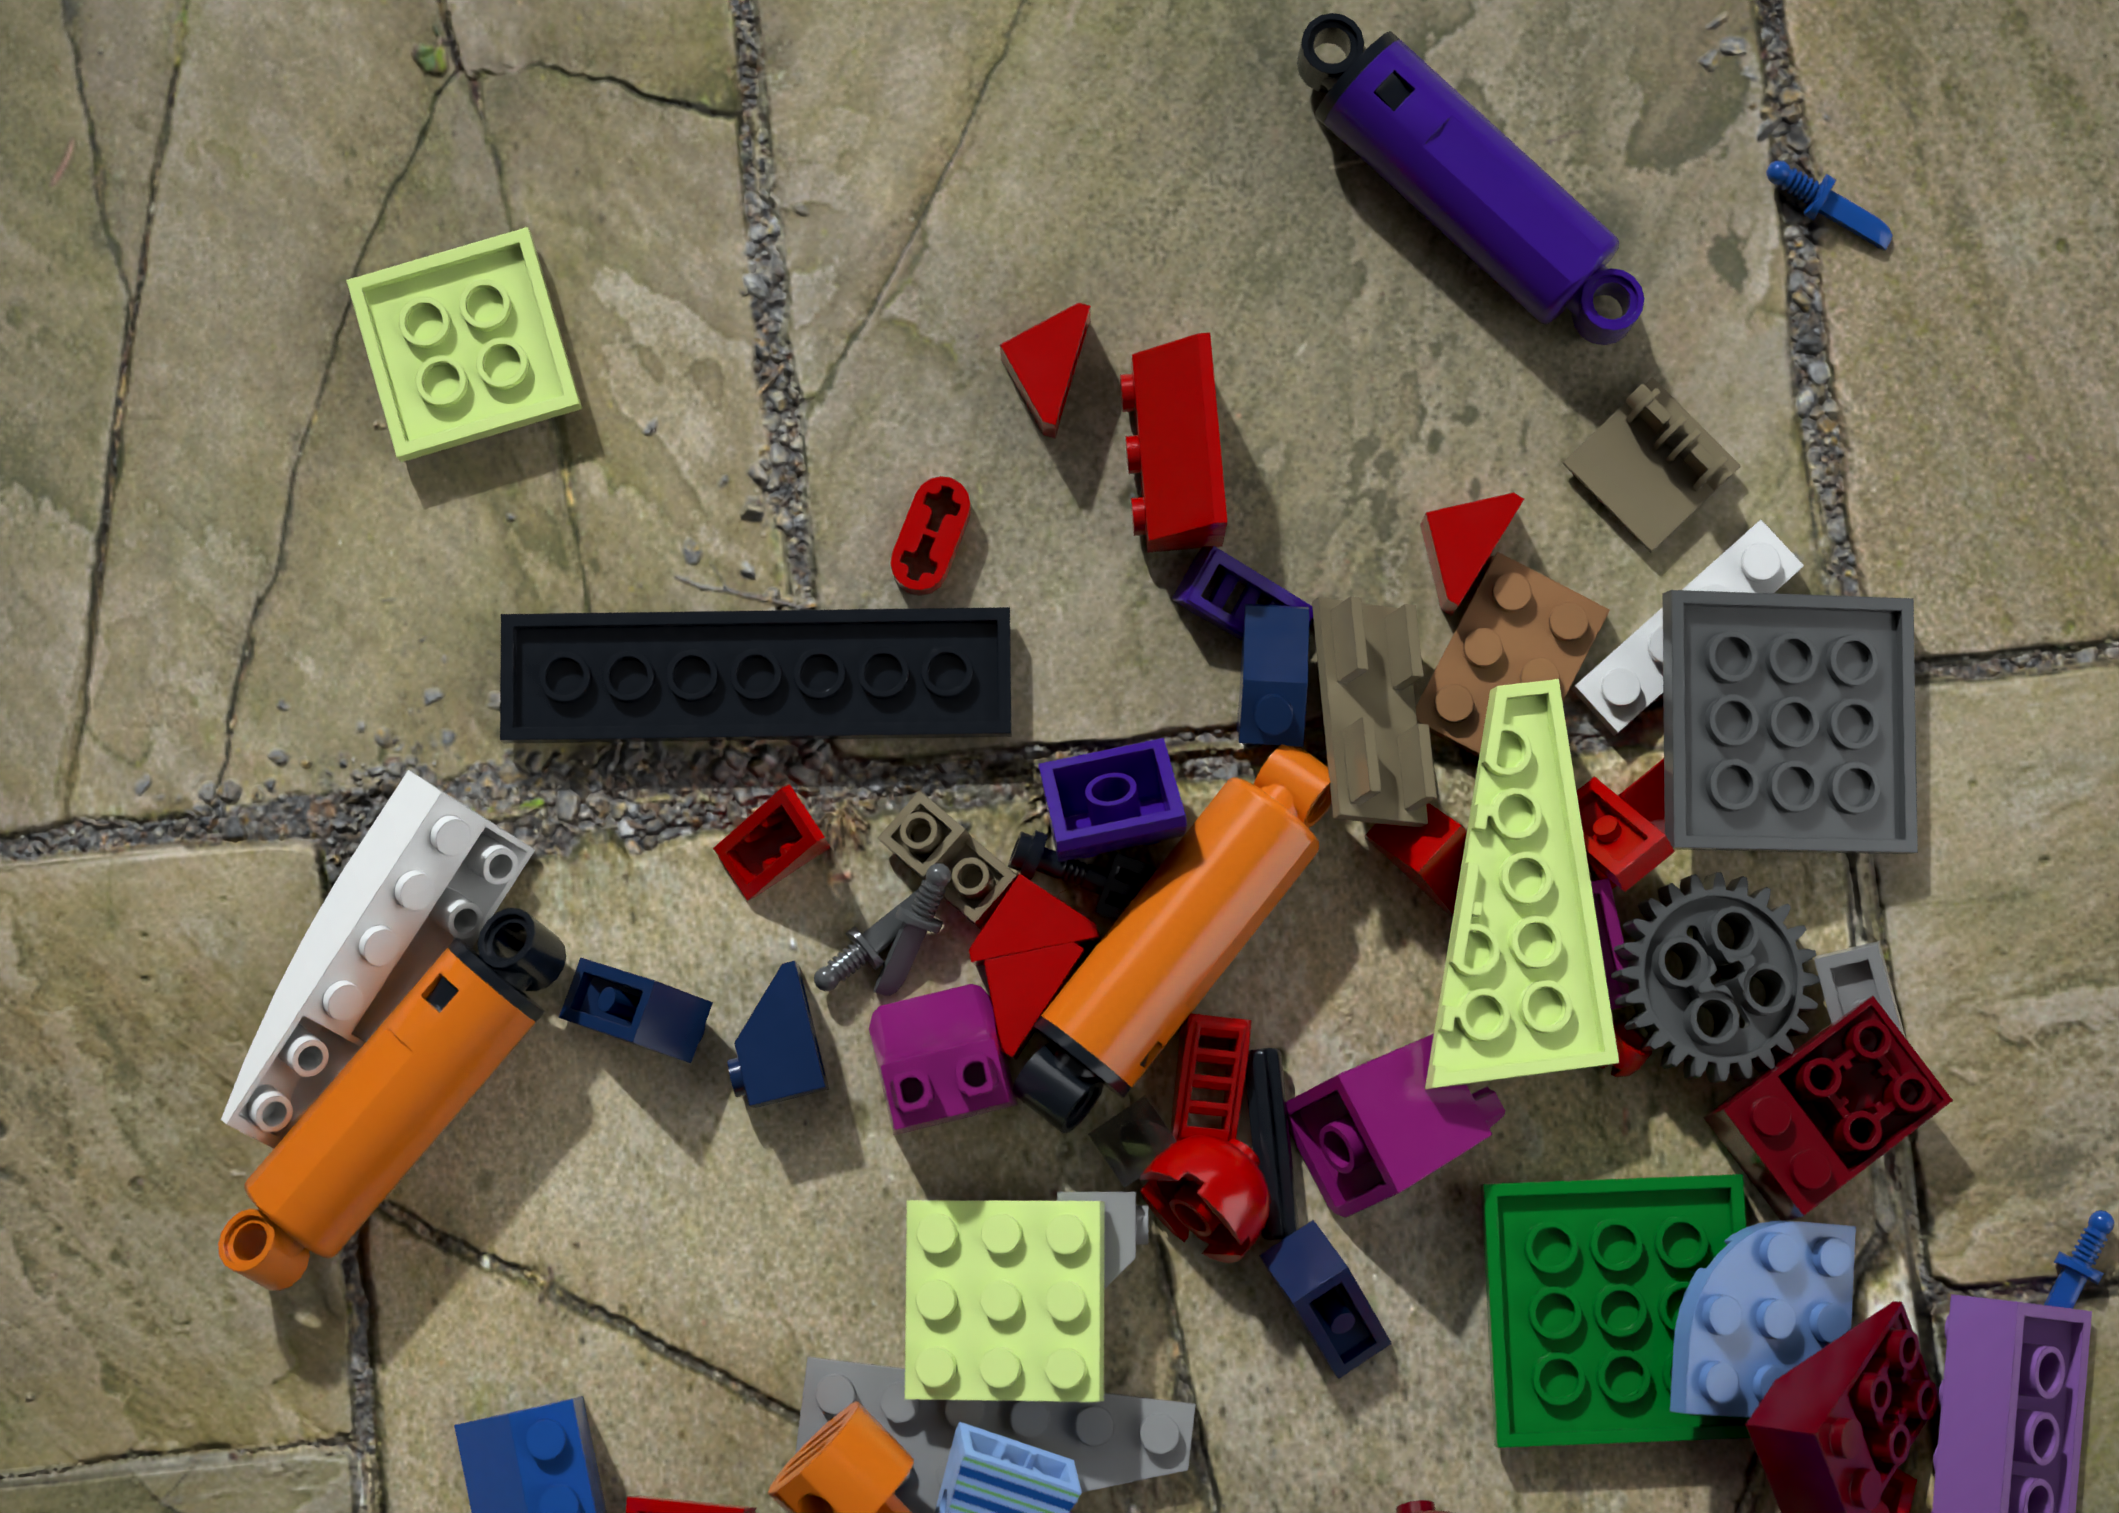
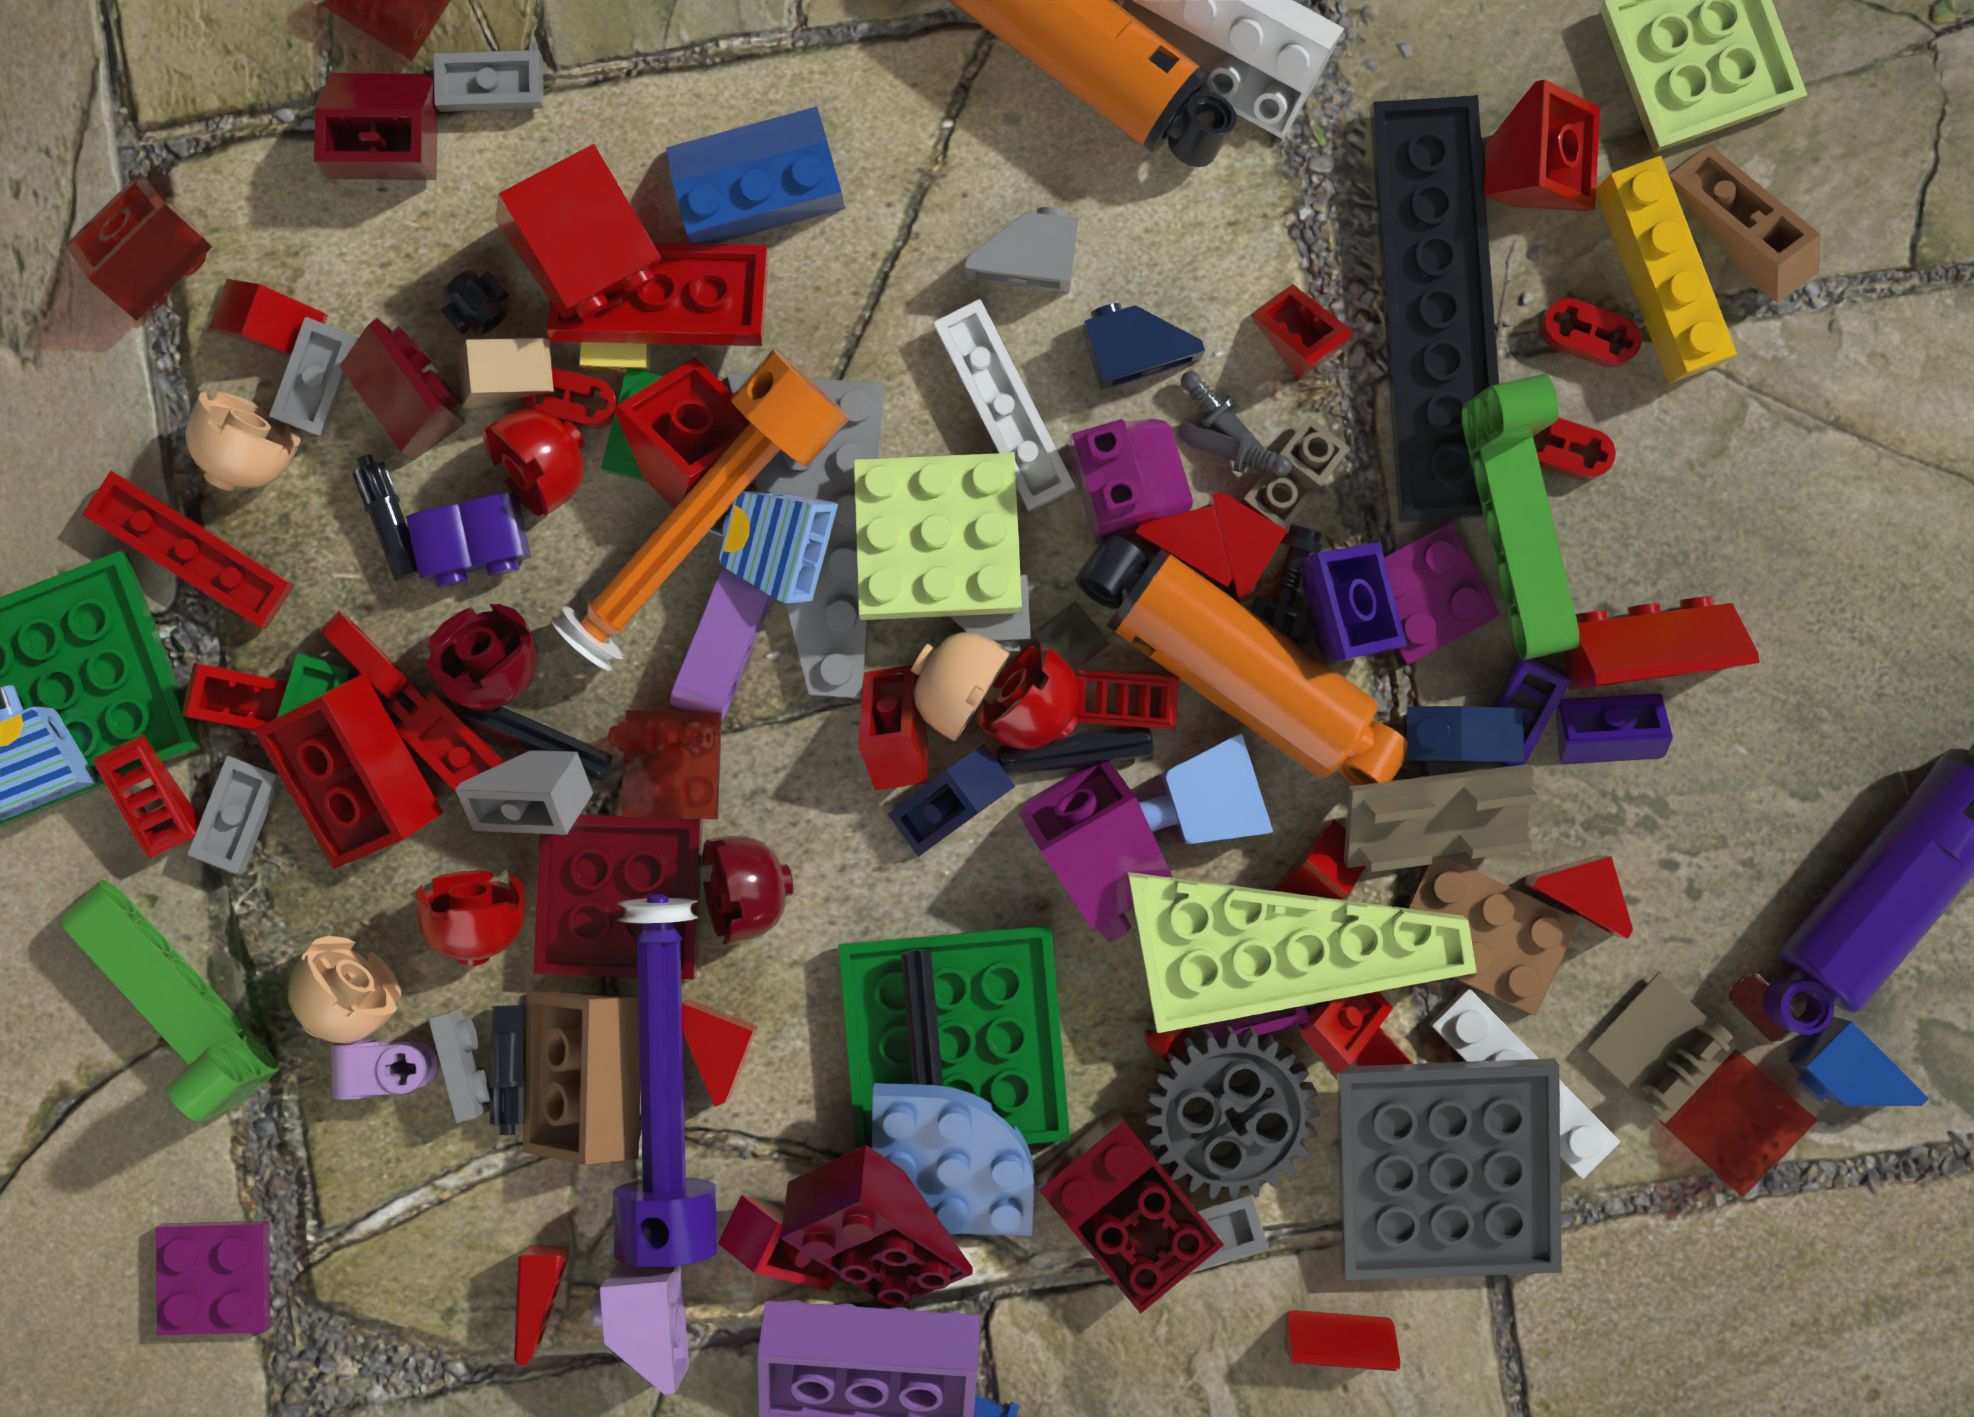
camera: 85 degrees right, 5 degrees up
dark blue slope [559,957,713,1063] -> none
red slope [1000,302,1091,439] -> none
blue piece [1766,161,1892,250] -> none
none -> red slope [858,664,929,791]
none -> black axle [901,949,943,1086]
none -> light nougat cylinder [911,632,1011,741]
none -> white plate [933,299,1076,512]
none -> light grey slope [965,207,1078,293]
none -> light blue torso [1139,734,1273,844]
none -> red slope [1284,1310,1401,1371]
none -> magenta plate [1384,522,1501,666]
none -> bright green beam [1461,374,1580,660]
none -> red slope [1483,79,1600,211]
none -> red beam [1539,298,1642,368]
none -> dark purple slope [1556,693,1673,764]
none -> yellow brick [1596,155,1737,384]
none -> clear red hinge [1659,1049,1818,1198]
none -> medium nougat slope [1669,144,1821,303]
none -> clear red piece [1729,973,1798,1041]
none -> blue slope [1788,1017,1929,1106]

